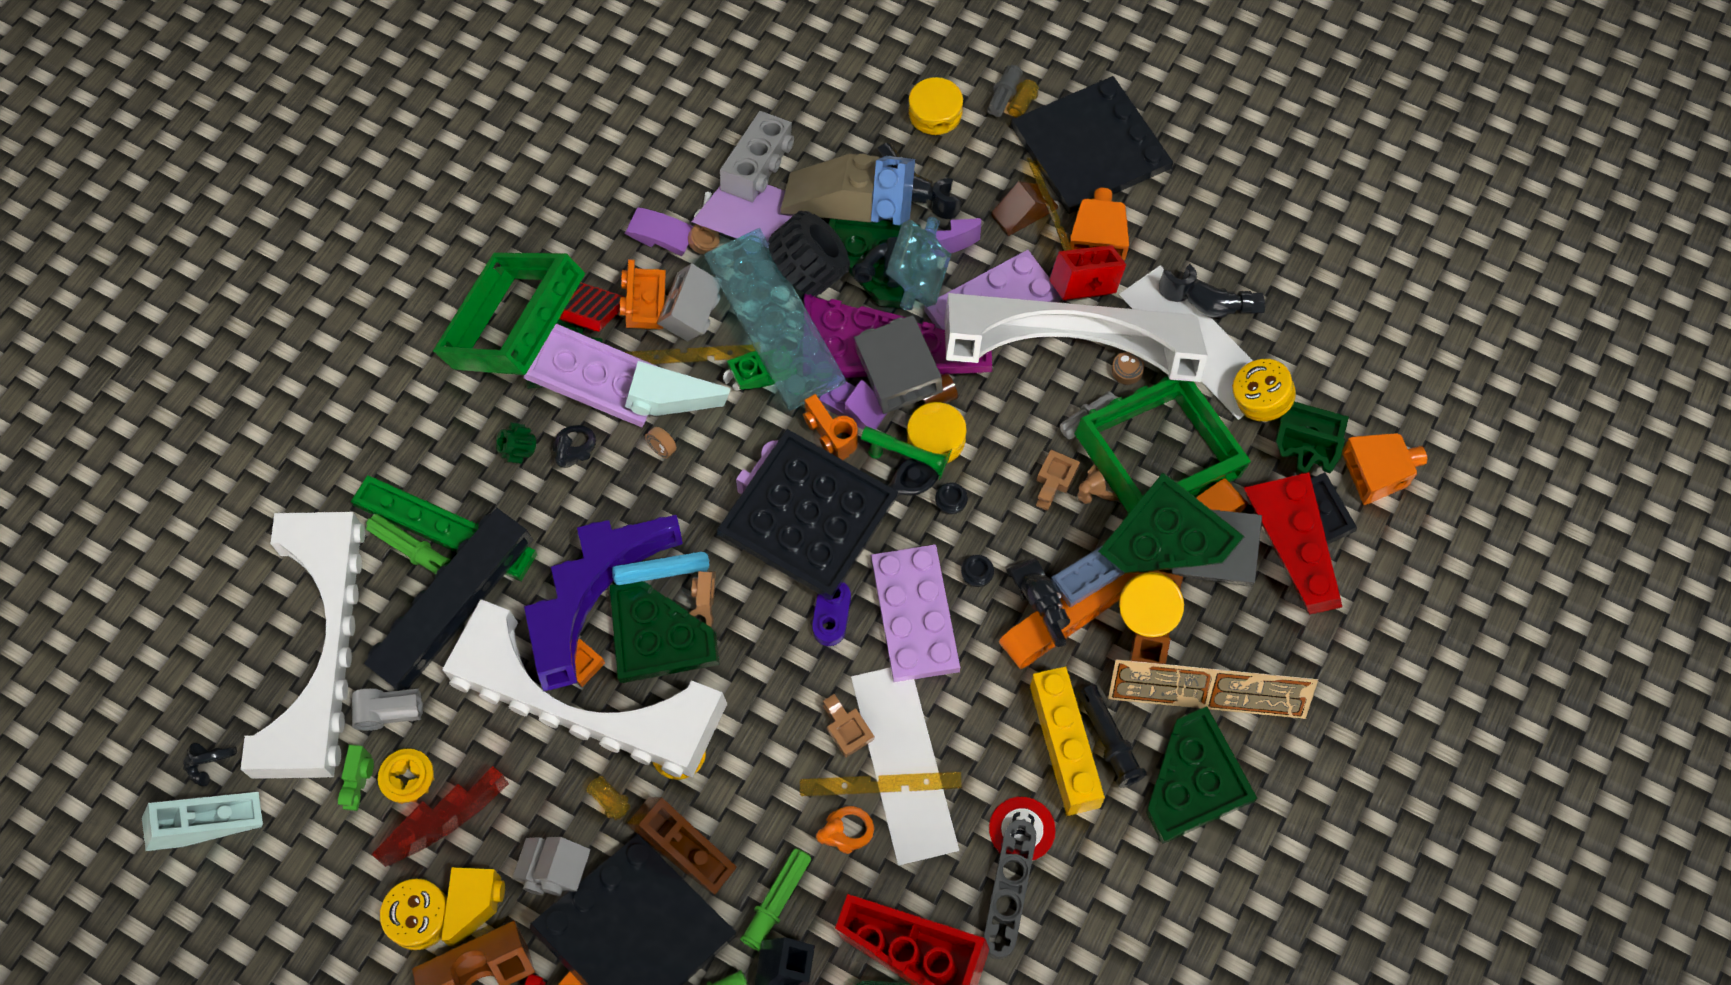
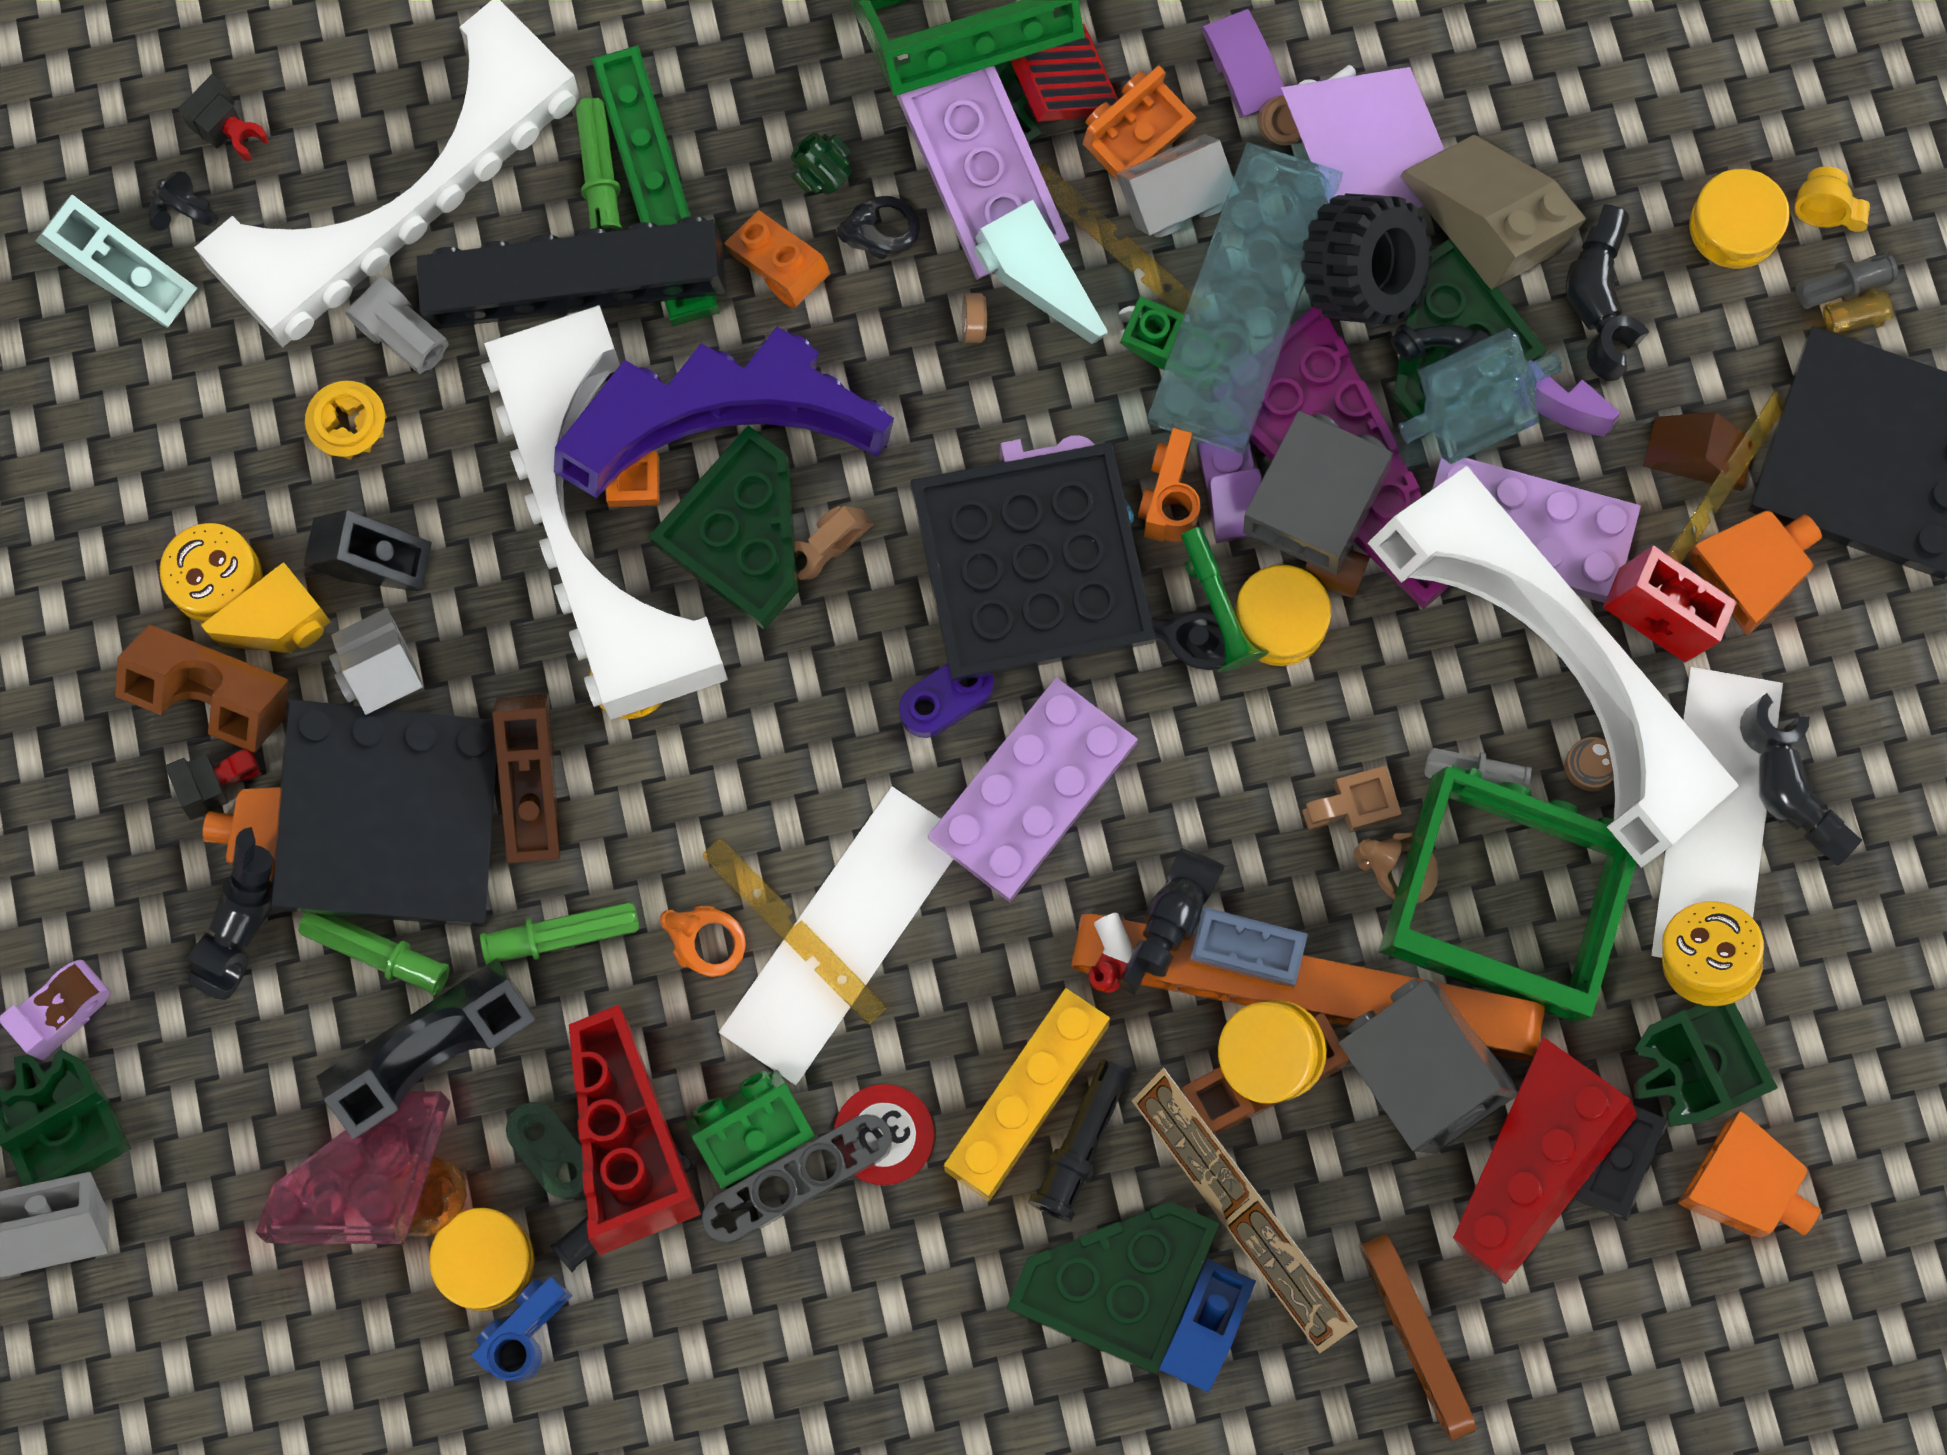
camera: 50 degrees right, 10 degrees up
bright green plate [338,745,374,811] -> none
clear red slope [371,766,509,867] -> none
clear yellow pin [586,776,630,820] -> none
medium azure axle [612,552,709,585] -> none
light grey brick [720,111,794,202] -> none
medium nougat plate [823,694,875,758] -> none
medium blue brick [871,156,915,225] -> none
black plate [935,482,968,514] -> none
black plate [961,555,994,587] -> none
dark green plate [1098,473,1245,574] -> none
none -> pearl dark grey piece [178,74,269,161]
none -> black slope [303,510,432,591]
none -> green bracket [685,1070,815,1190]
none -> orange plate [724,210,830,309]
none -> arm [1088,913,1134,993]
none -> blue slope [1159,1258,1256,1393]
none -> dark orange beam [1360,1233,1477,1442]
none -> yellow piece [1795,166,1870,232]

